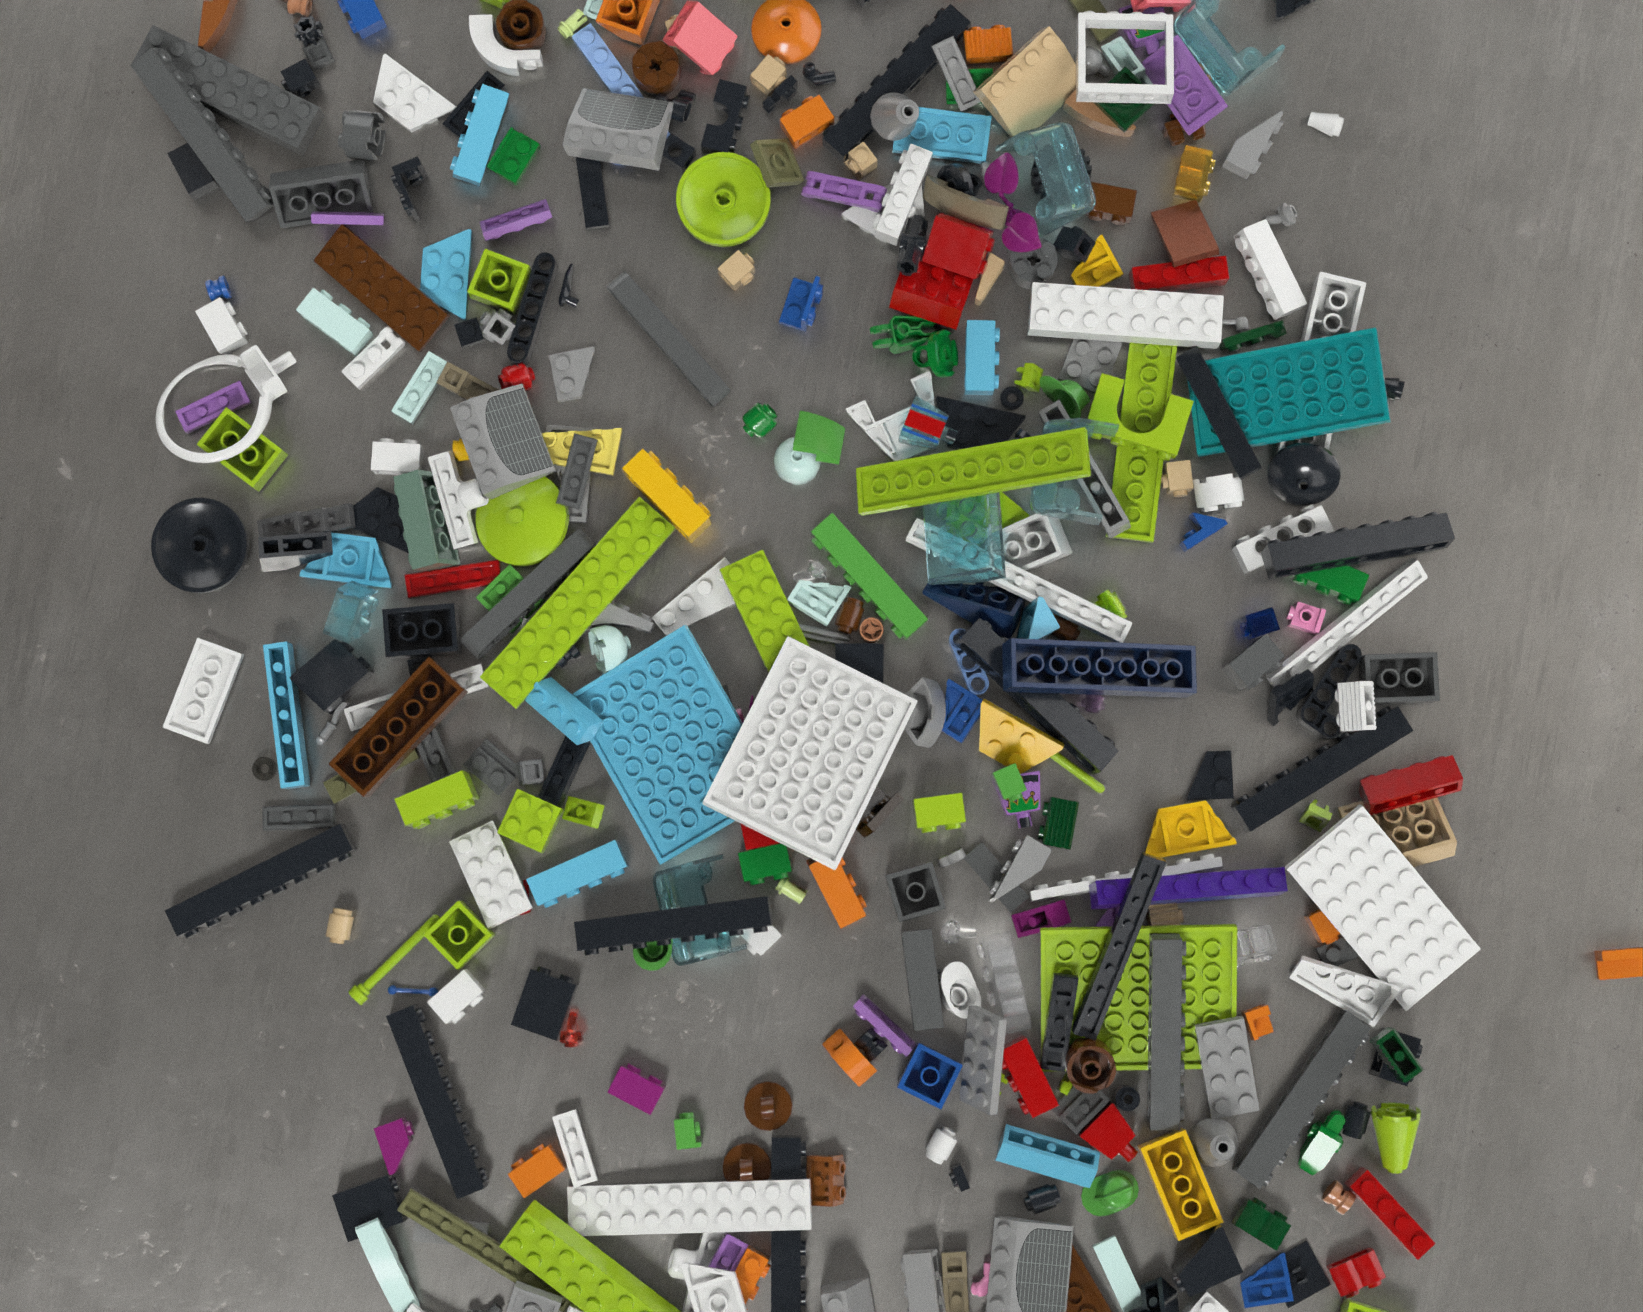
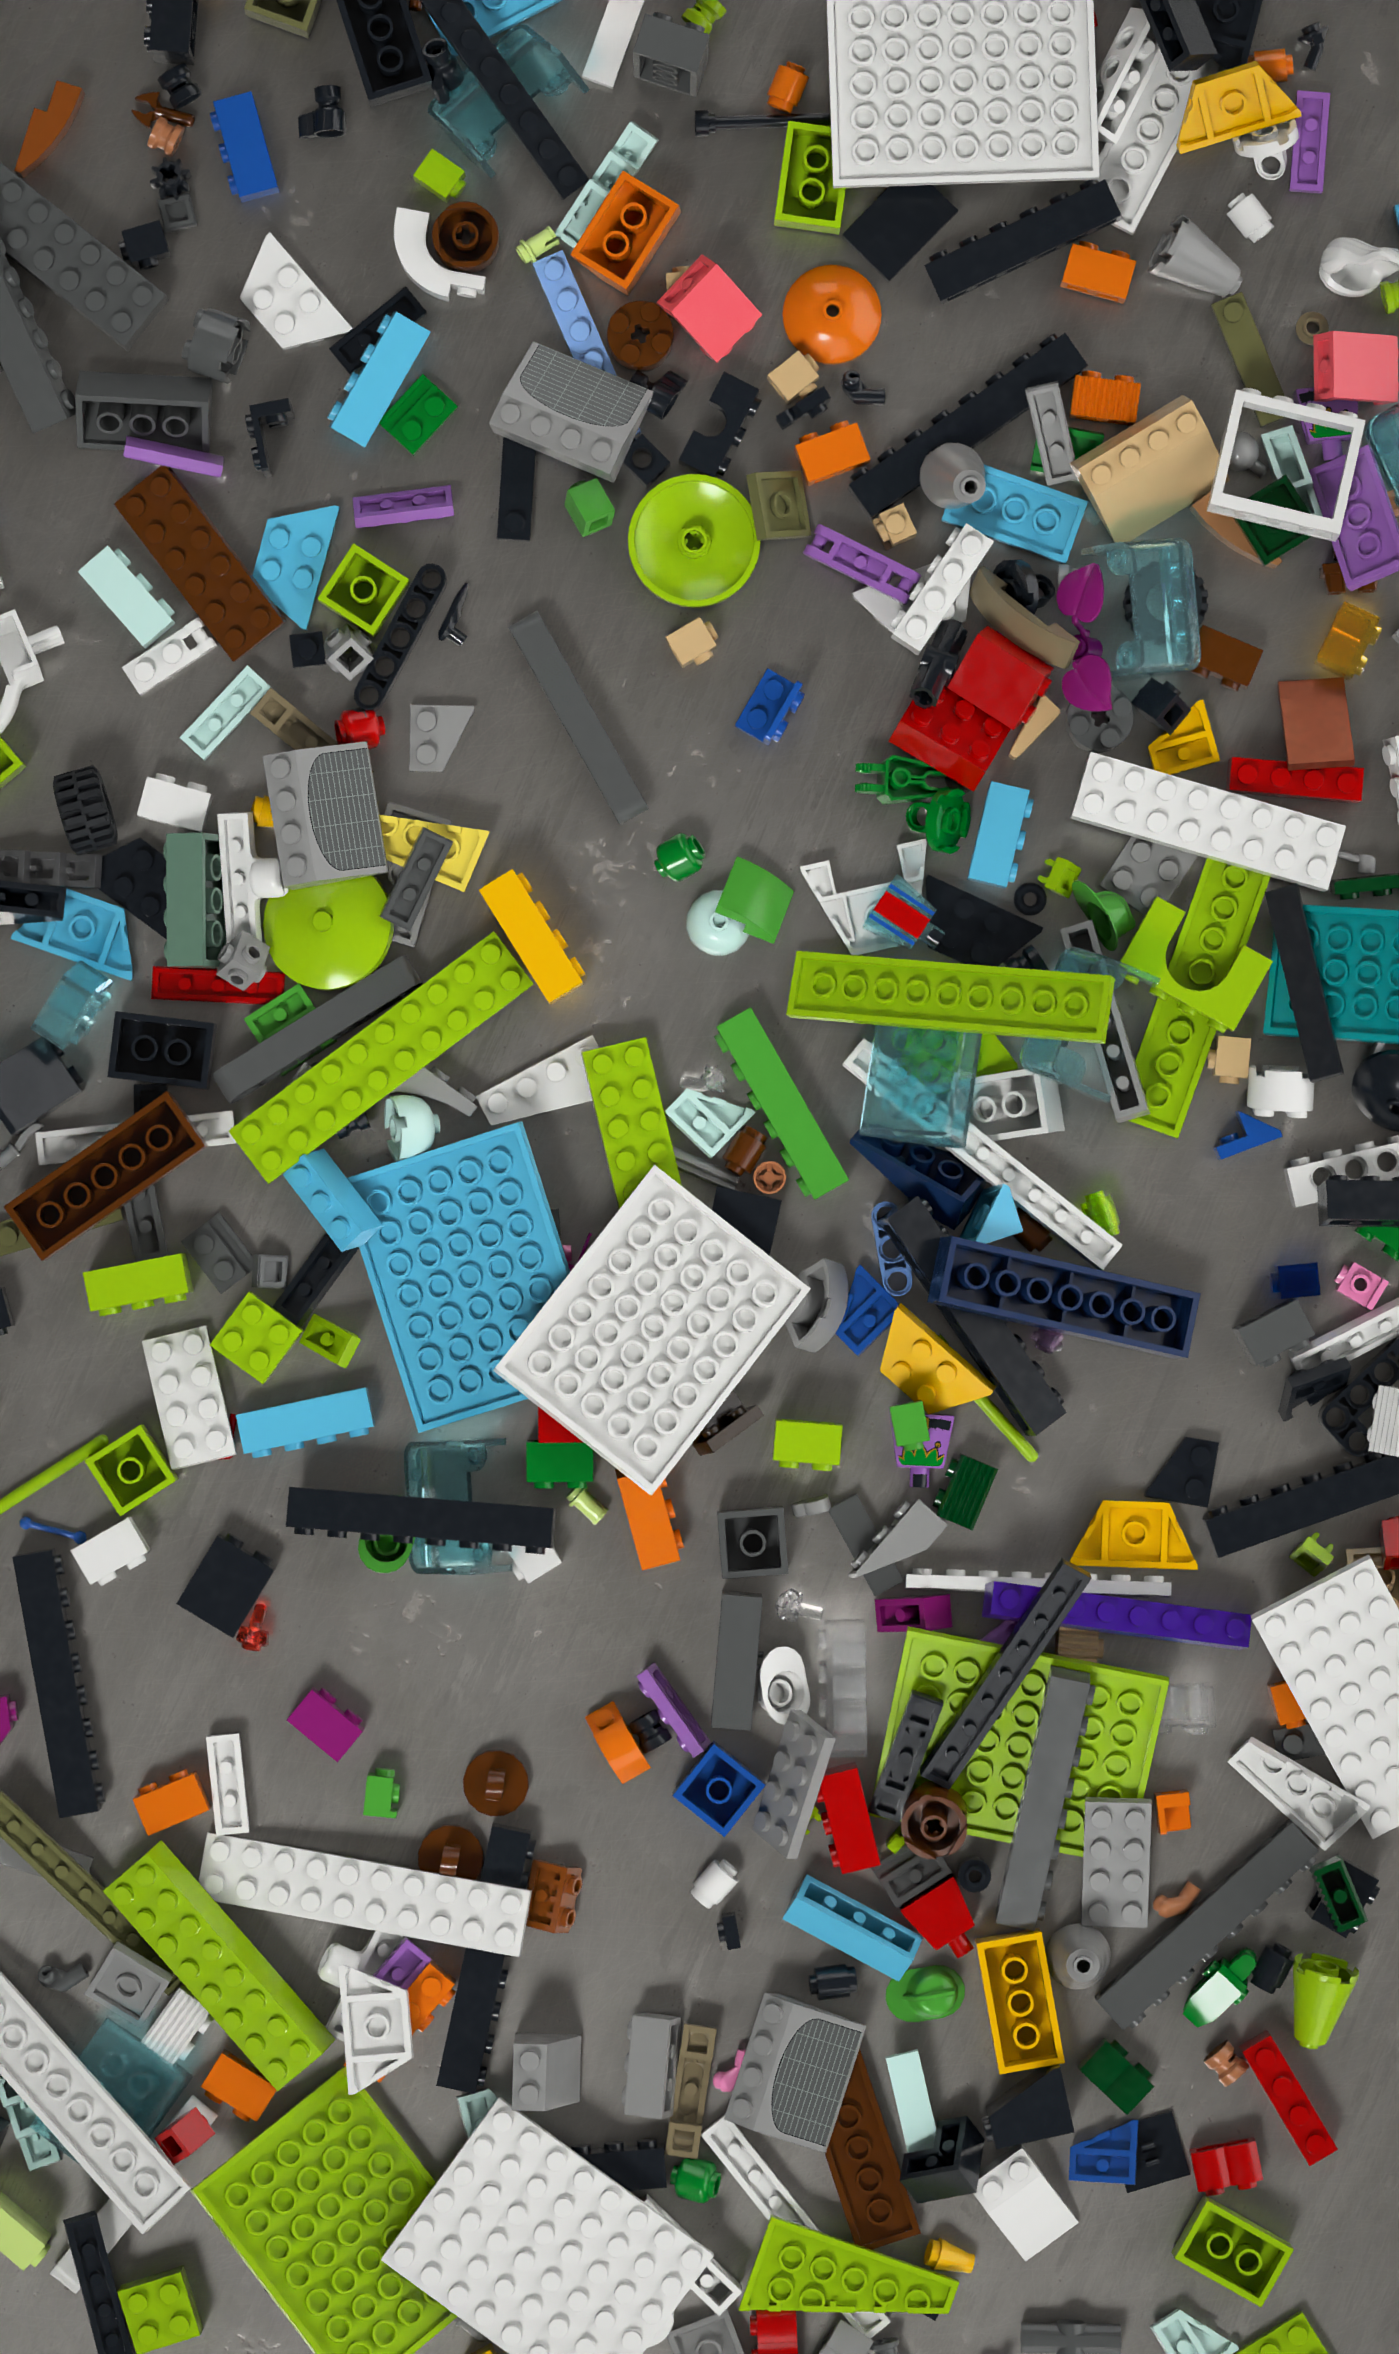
camera: 15 degrees right, 5 degrees up
none -> black tyre [53,765,118,855]
none -> light grey brick [216,930,270,991]
none -> bright green brick [564,478,615,537]
none -> nougat arm [1153,1881,1202,1918]

